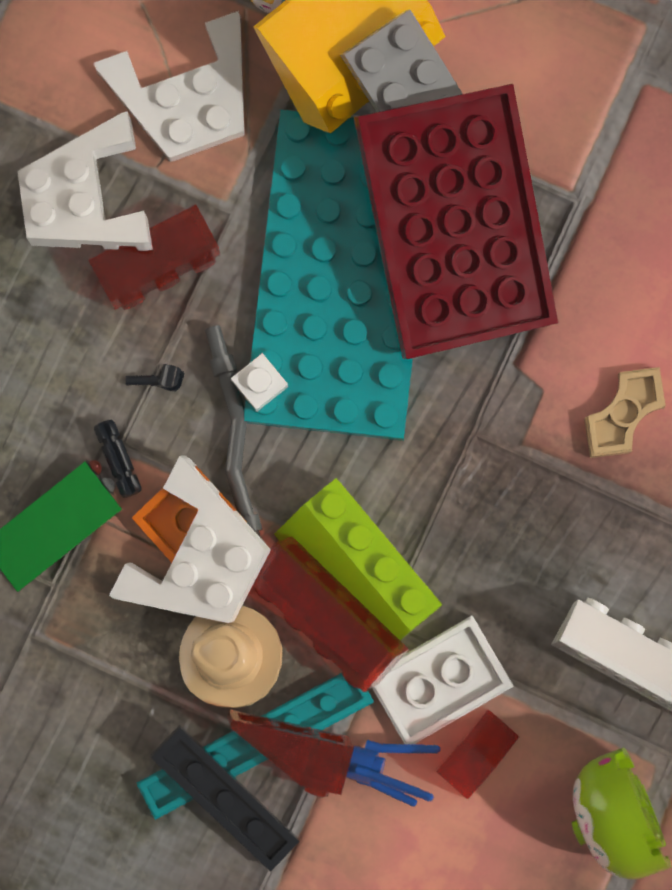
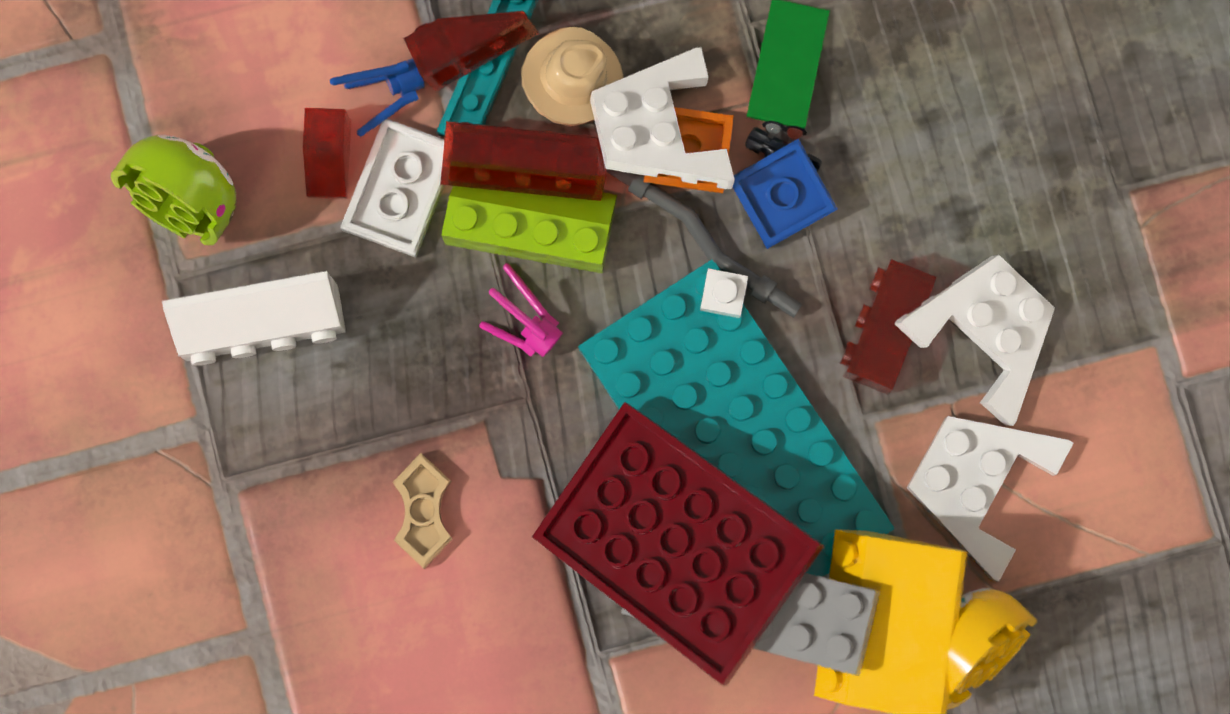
camera: 140 degrees right, 0 degrees up
black hand [126,364,185,392] -> none
none -> dark pink plant [479,263,563,357]
none -> blue tile [733,139,838,249]

